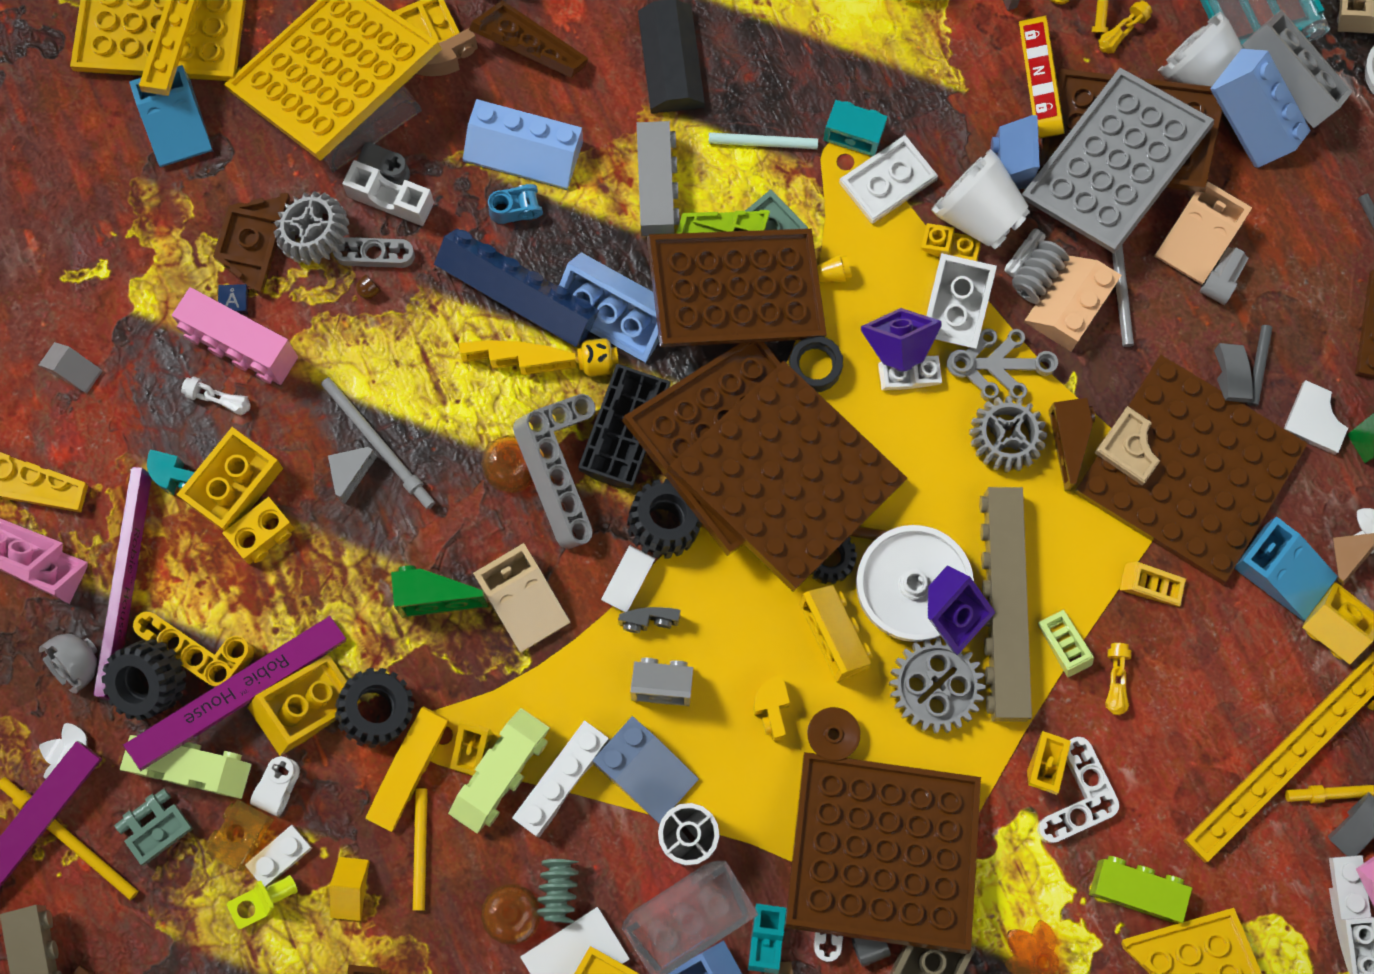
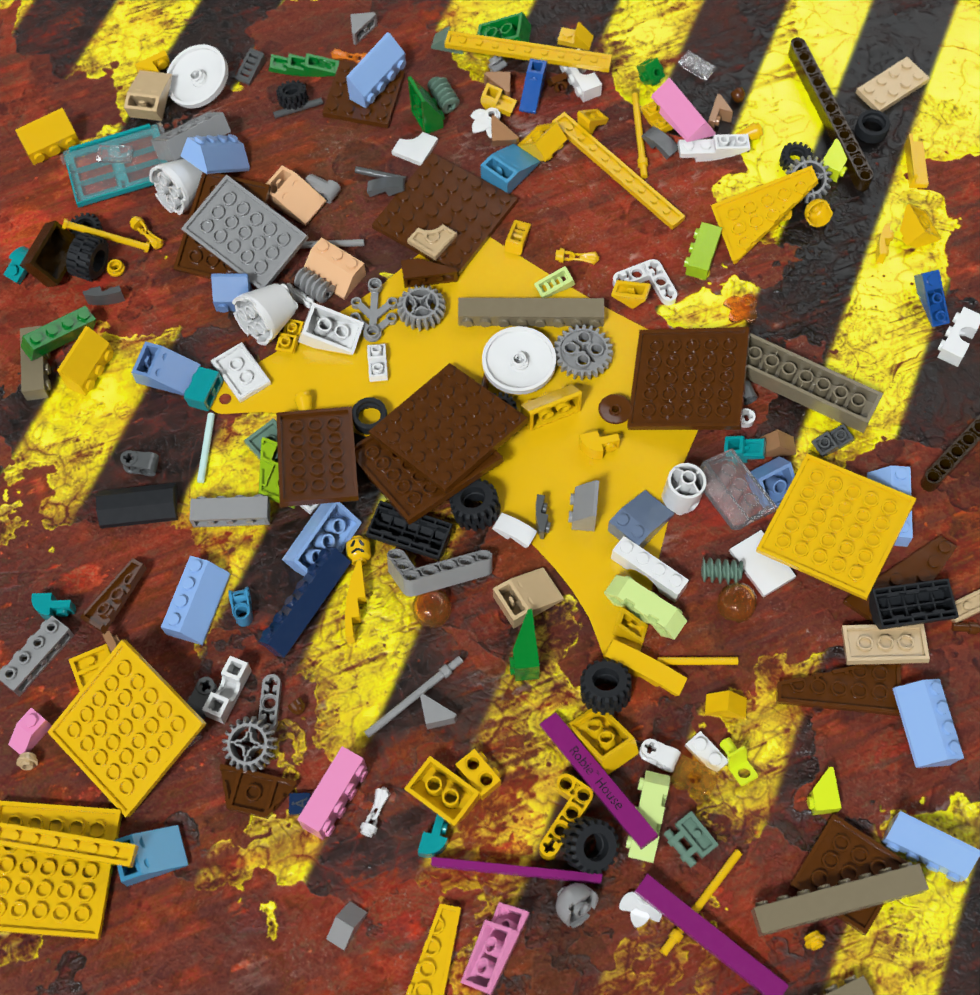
camera: 85 degrees left, 10 degrees down
dark purple slope [861,308,942,372] -> none
dark purple slope [928,565,995,655] -> none
beam [1019,16,1065,139] -> none
none -> dark grey piece [120,450,159,476]
none -> medium blue slope [131,342,201,396]

